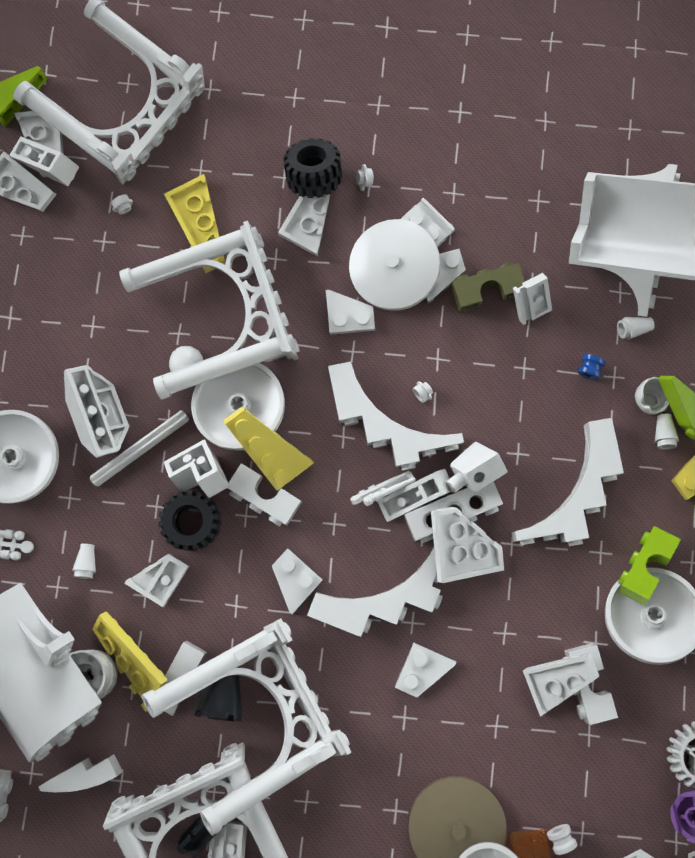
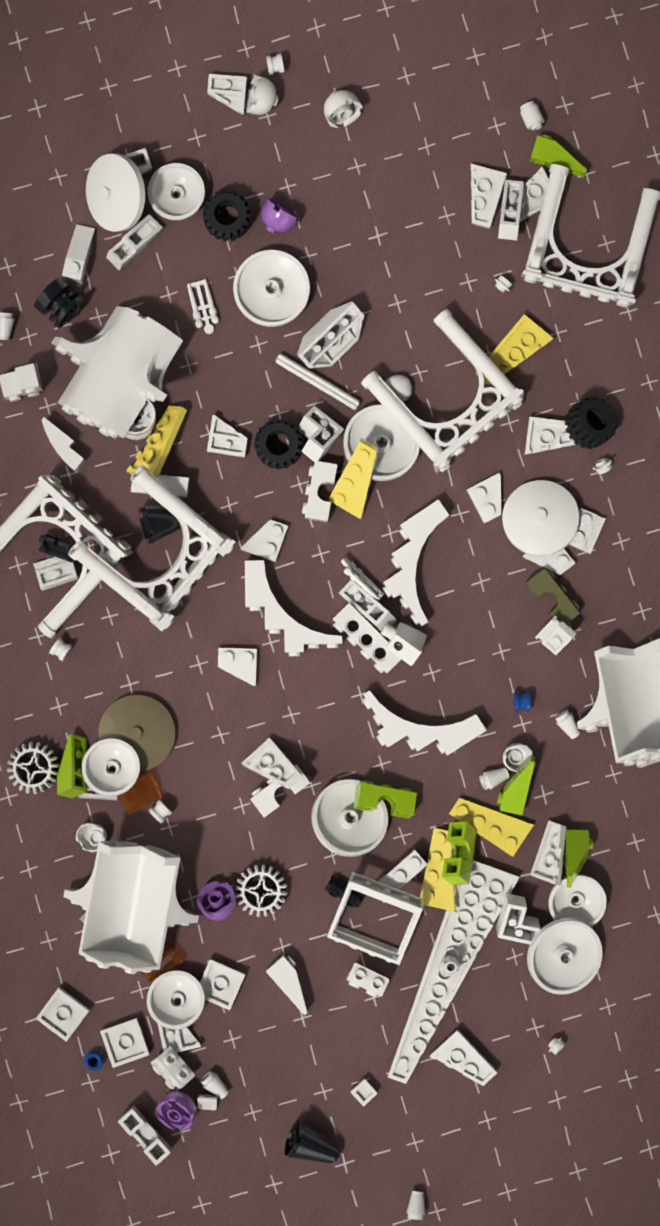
camera: 60 degrees right, 5 degrees up
white cone [72,544,96,579] -> none
white plate [412,381,433,403] -> none
white plate [431,507,504,583] -> none

